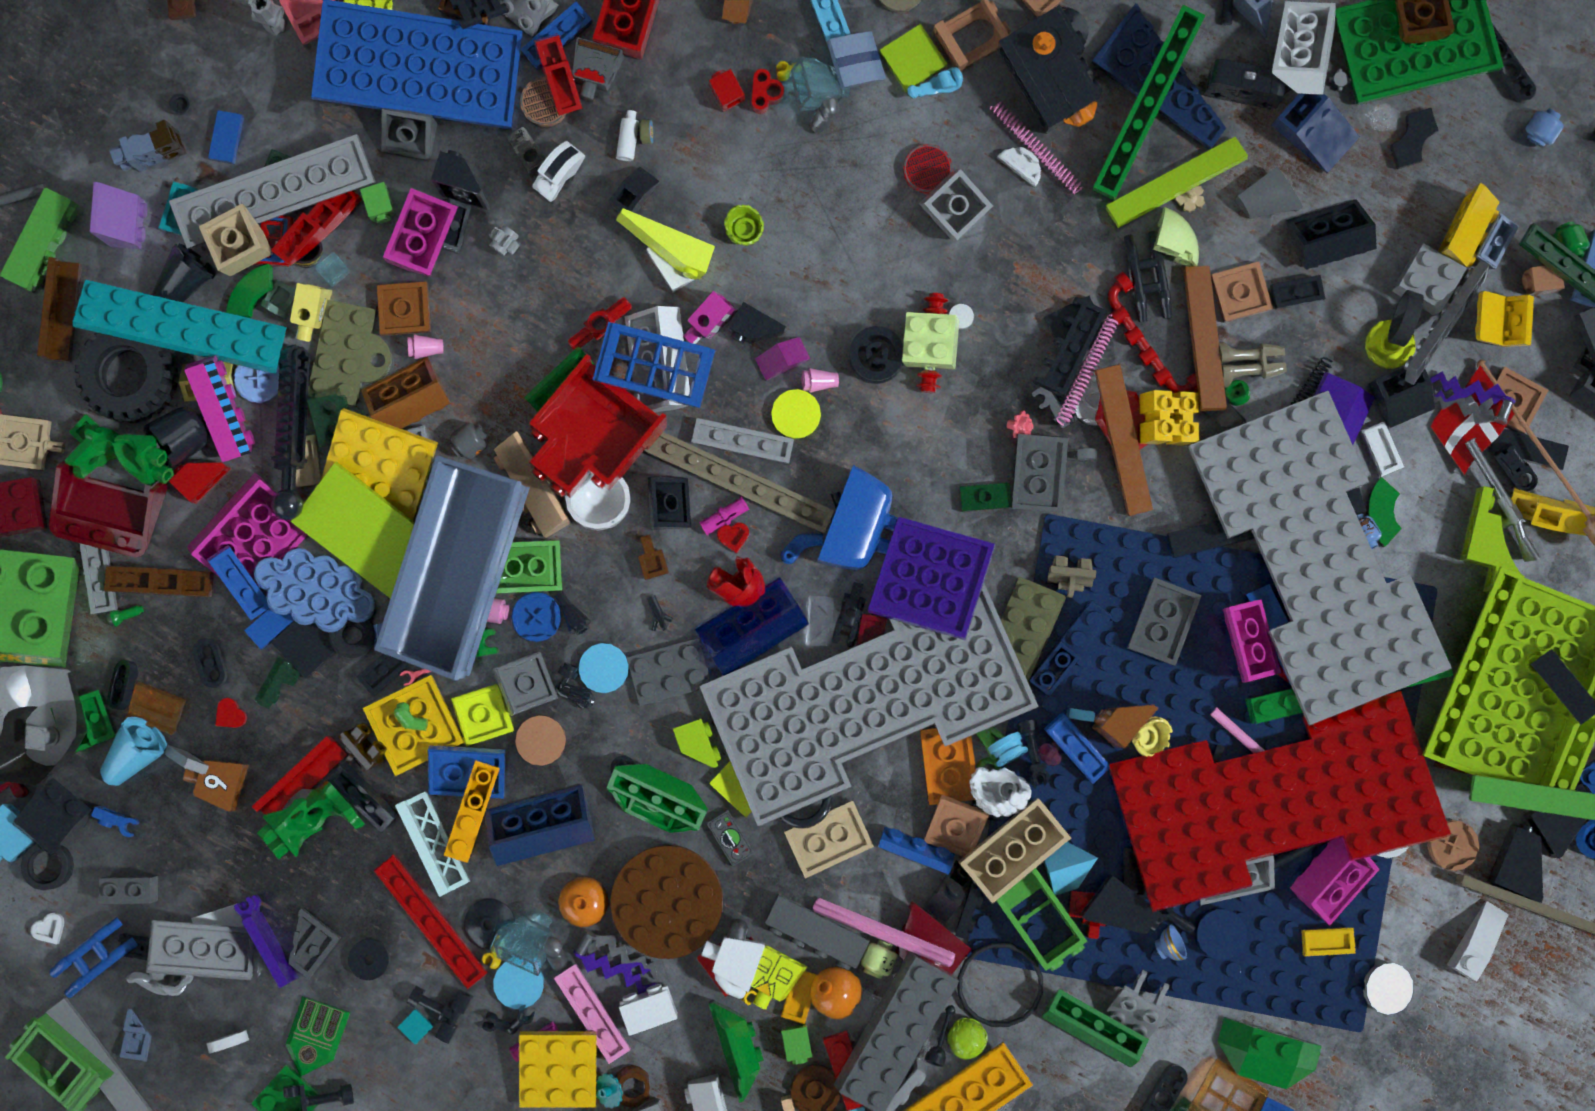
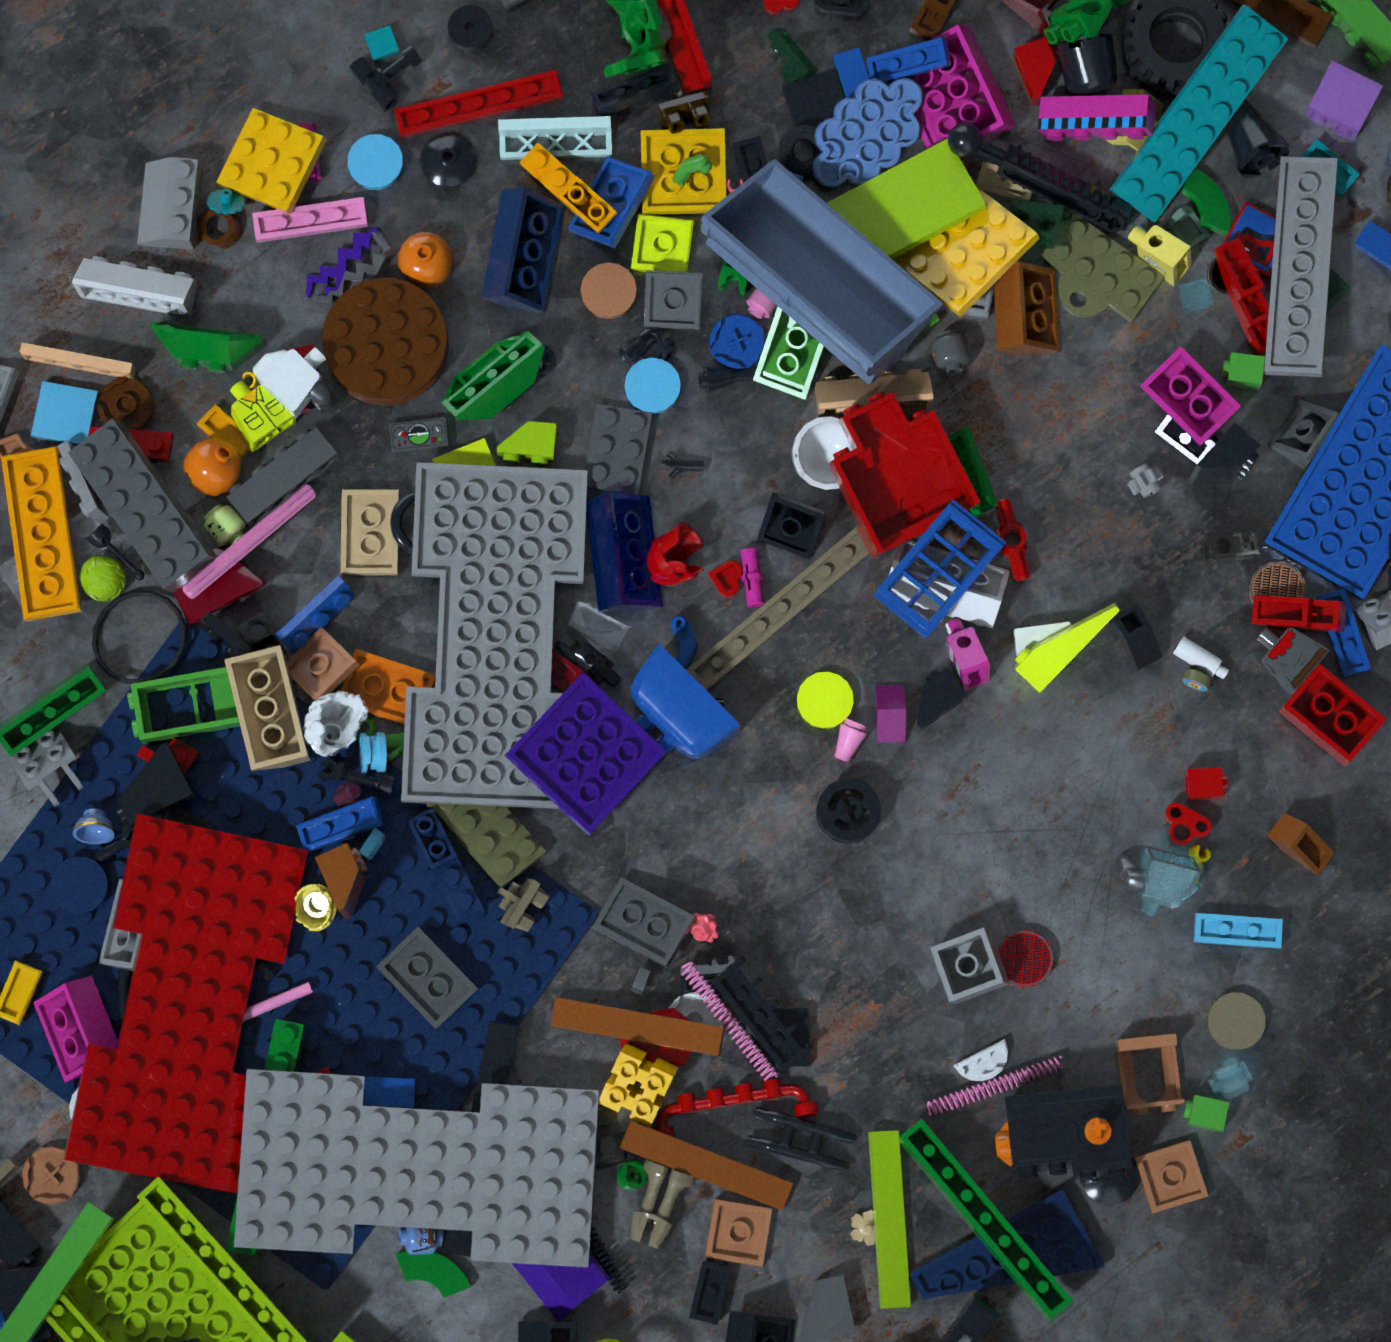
camera: 120 degrees right, 5 degrees down
tan slope [199,204,273,276] -> none
light blue tile [234,363,279,404] -> none
dark orange plate [377,282,431,336] -> none
bright pink cone [407,335,443,359] -> none
clear light blue torso [482,913,568,976] -> none
black arm [482,1005,535,1035] -> none
white brick [532,141,585,202] -> none
white brick [619,984,677,1036] -> none
reddish brown plate [638,534,669,580] -> none
light grey plate [691,418,794,464] -> none
lime hair [724,205,764,246] -> none
bright green brick [781,1024,812,1064] -> none
sand blue slope [827,31,886,89] -> none
lime tile [879,24,947,93] -> none
yellowish green brick [902,293,959,393] -> none
medium azure piece [907,67,963,99] -> none
white tile [949,304,974,330] -> none
dark green plate [959,482,1012,512] -> none
medium azure slope [1043,842,1098,895] -> none
yellowish green brick [1153,207,1199,267] -> none
dark pink slope [1223,599,1281,683] -> none
white tile [1360,422,1404,477] -> none

